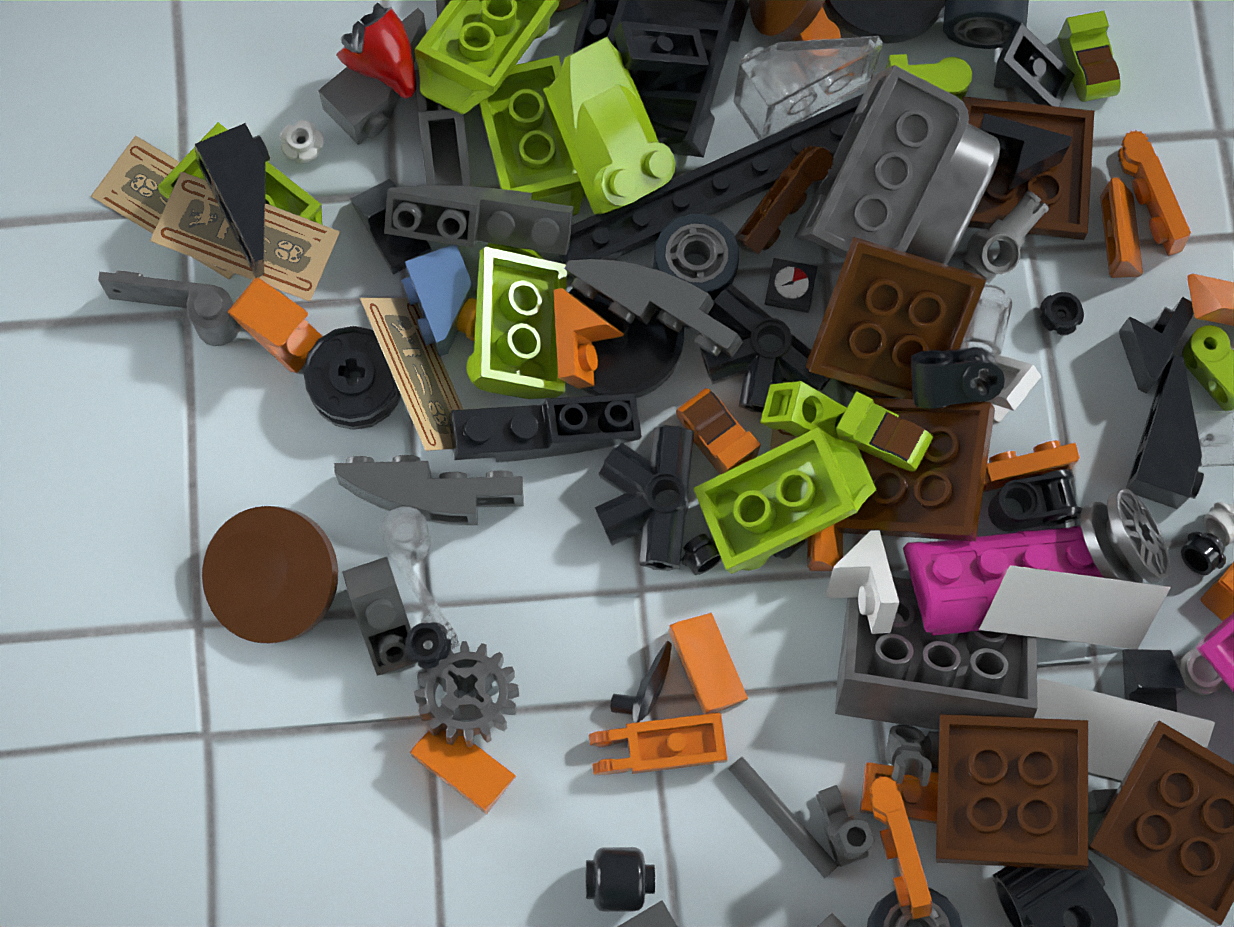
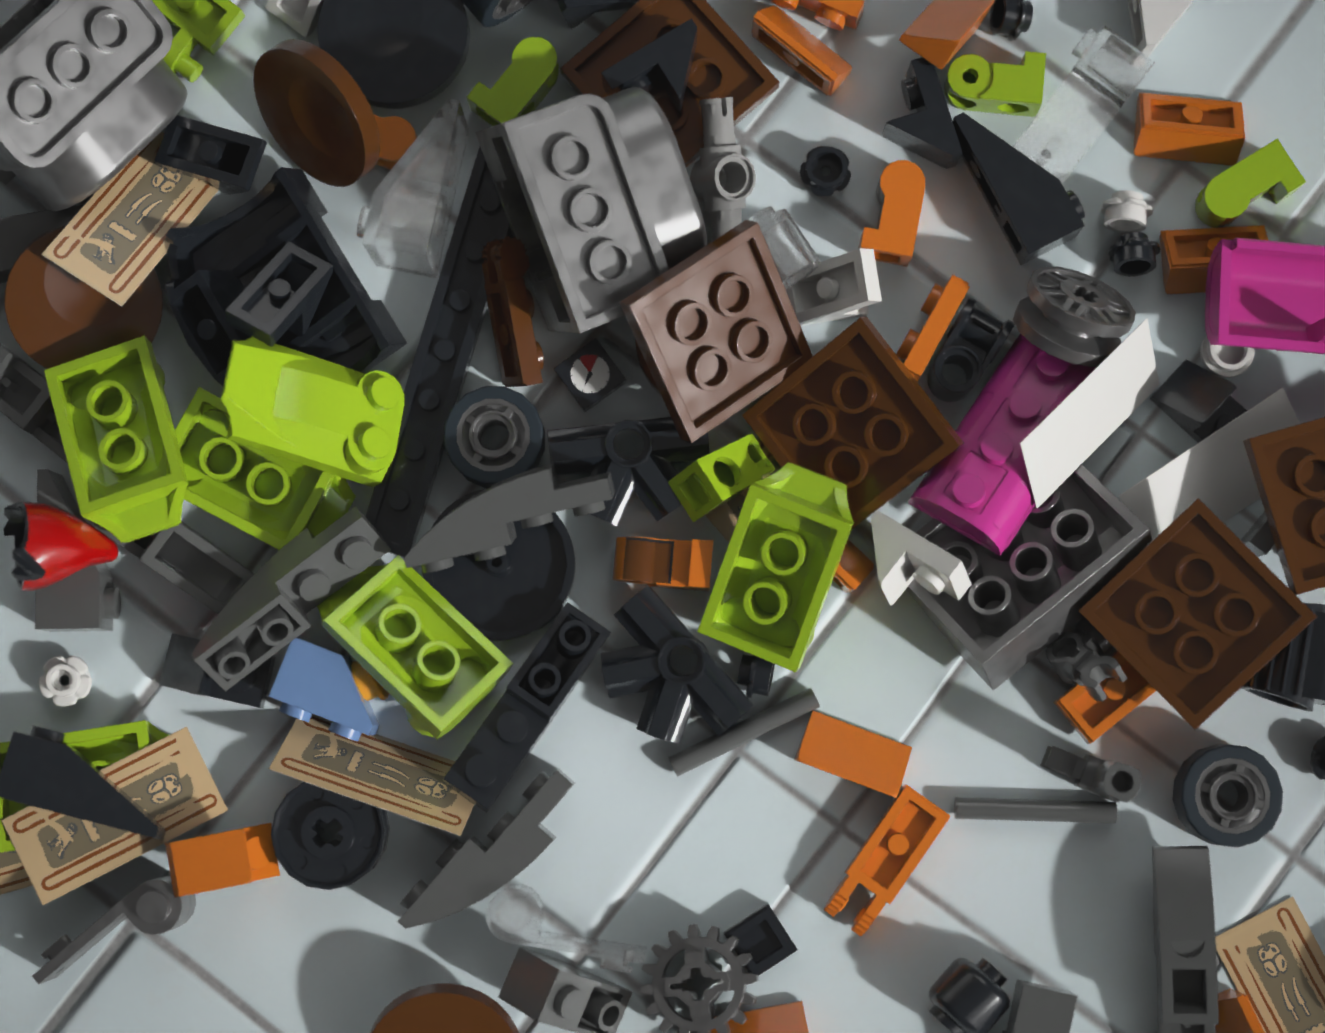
camera: 40 degrees left, 10 degrees up
black plate [404,622,452,669] -> none
orange slope [553,288,623,389] -> none
black bar [610,641,672,723] -> none
lime leg [836,391,933,471] -> none
orange hinge [869,776,932,920] -> none
black piece [911,347,1005,409] -> none
none -> dark grey bar [668,688,820,777]
none -> black tile [723,903,798,976]
none -> orange leg [858,160,925,267]

